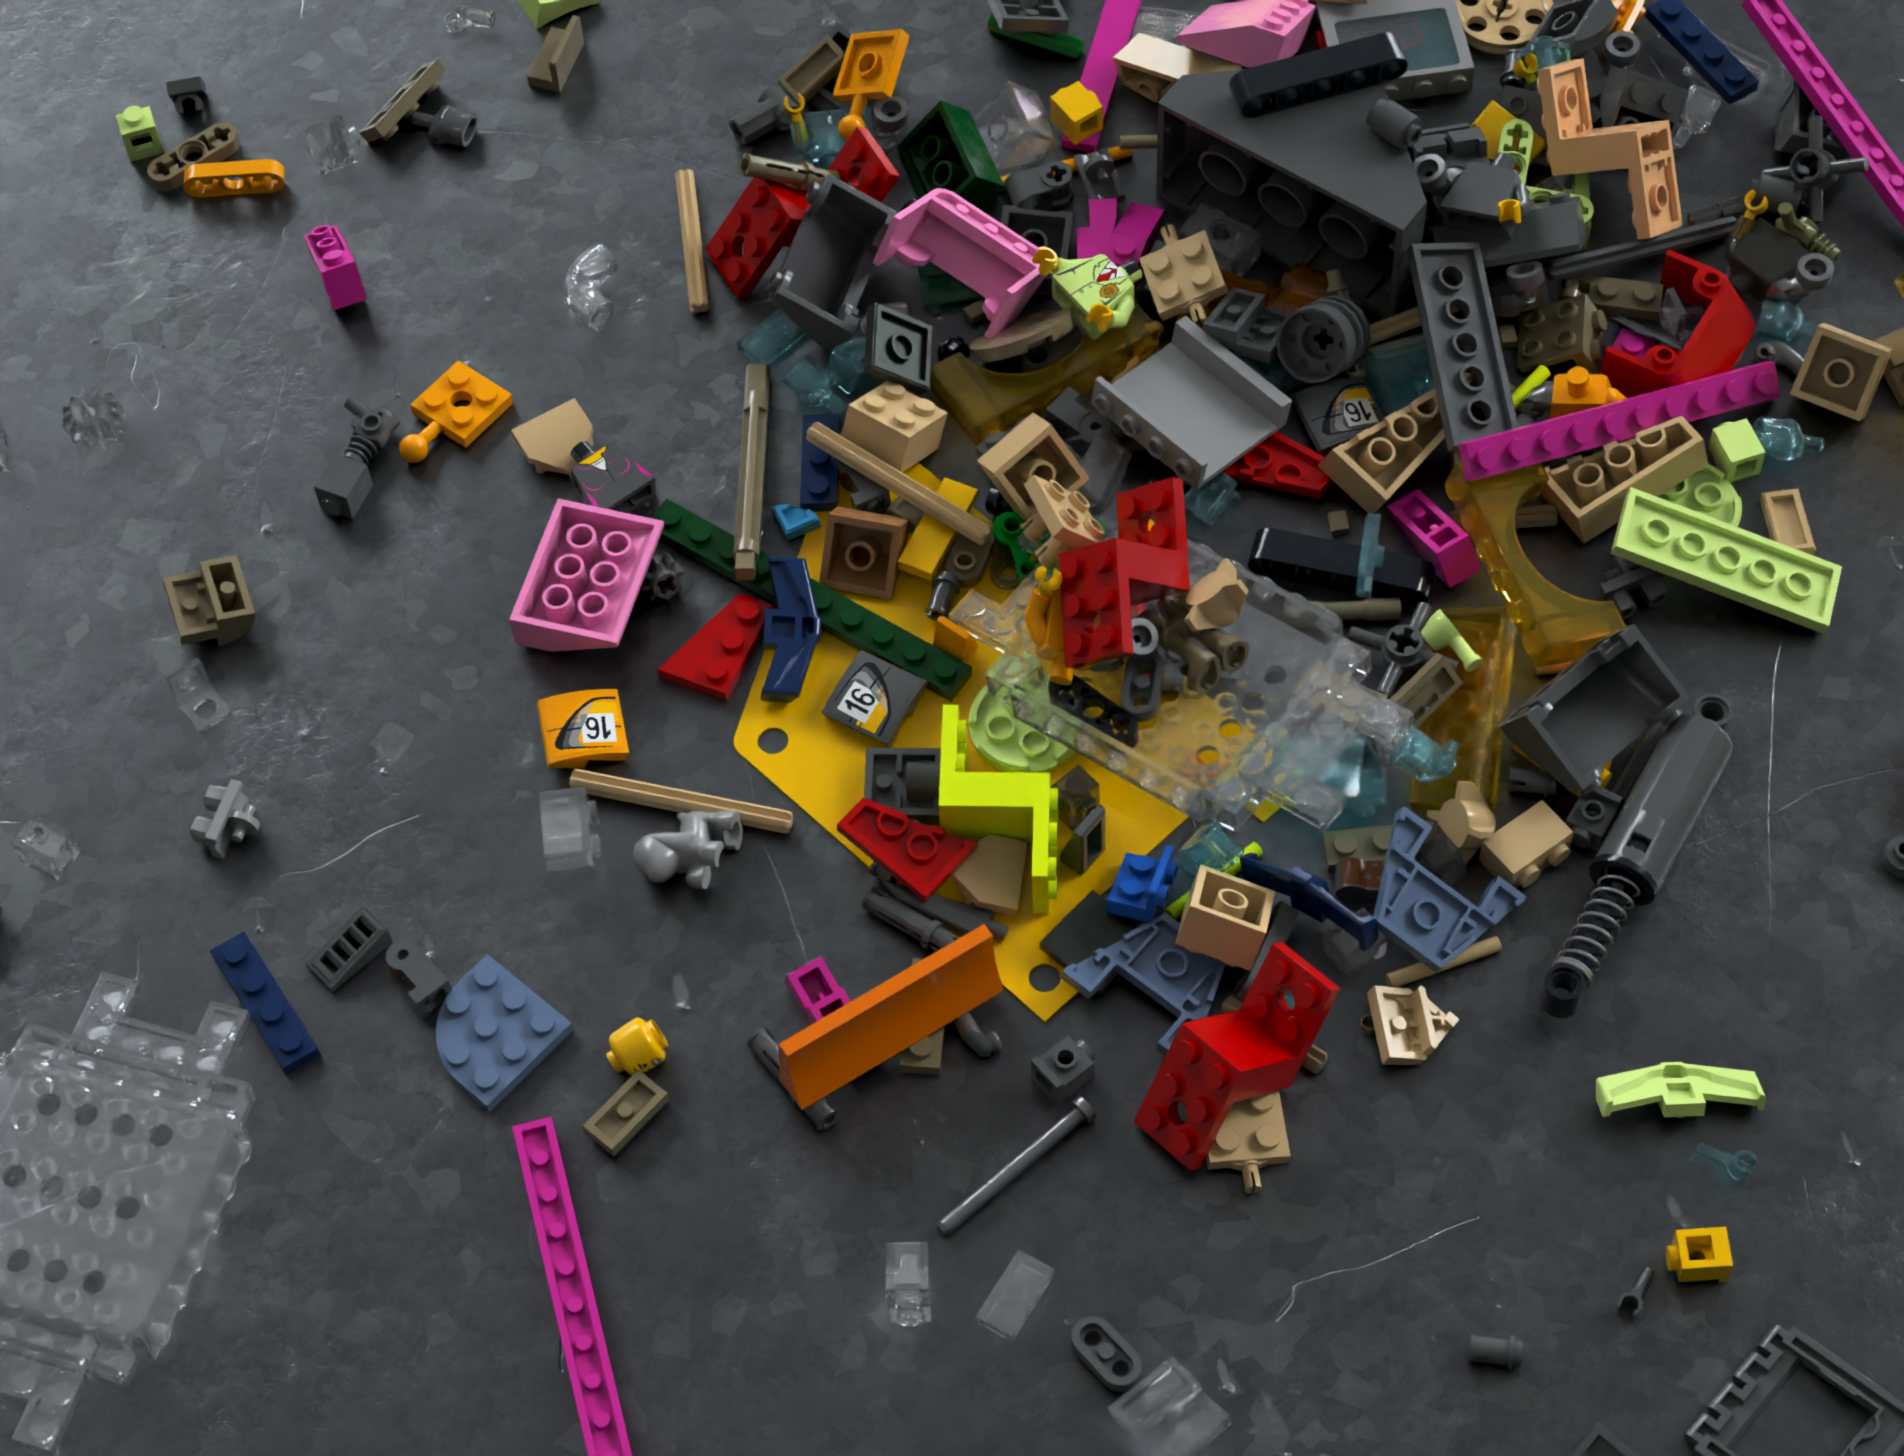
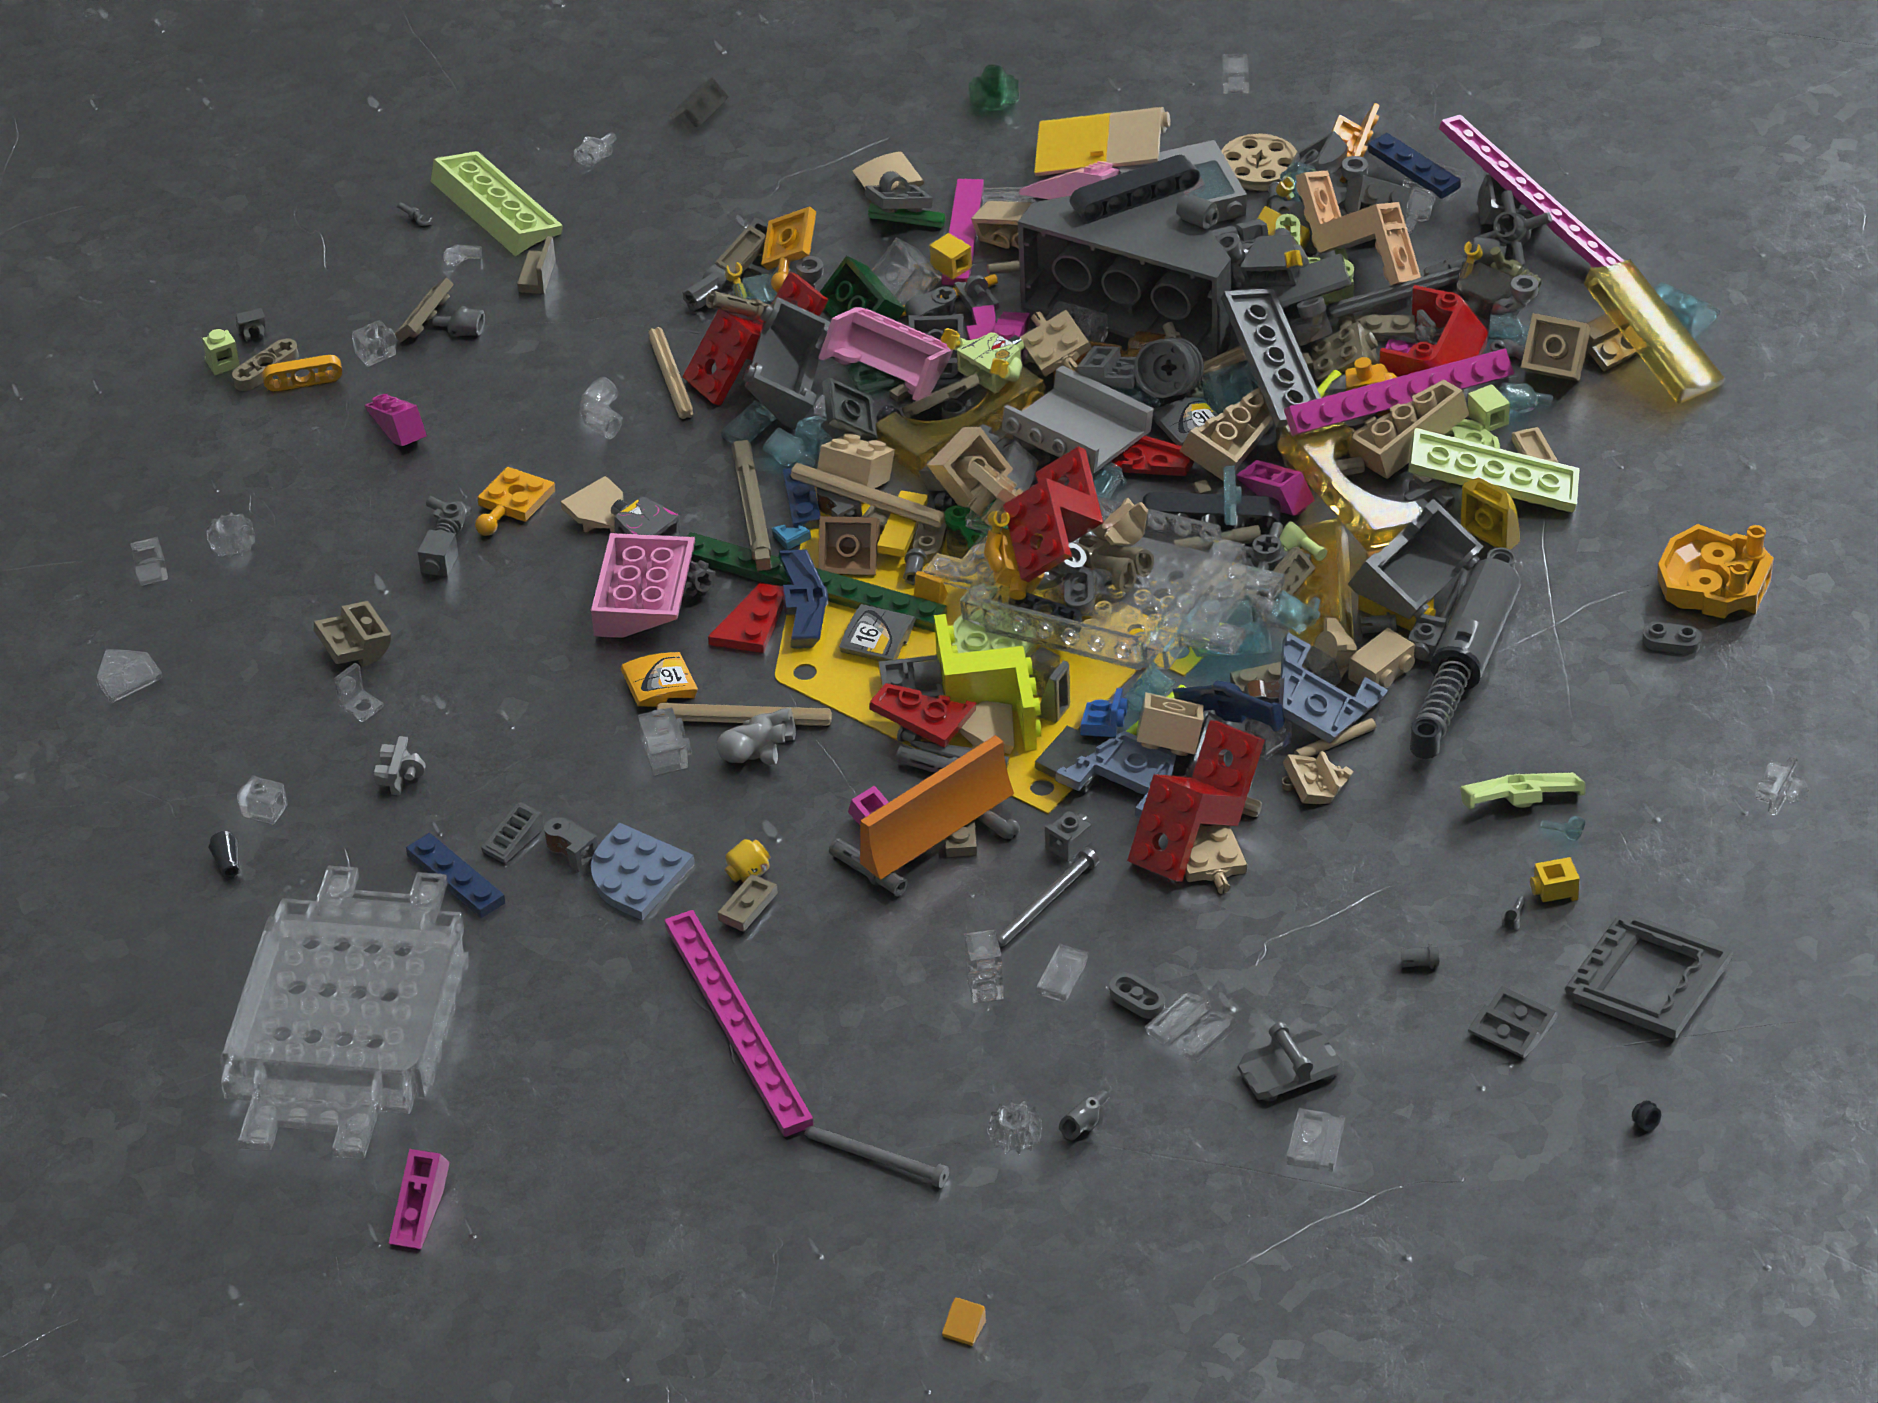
camera: 10 degrees left, 15 degrees down
none -> yellow slope [1461,477,1520,550]

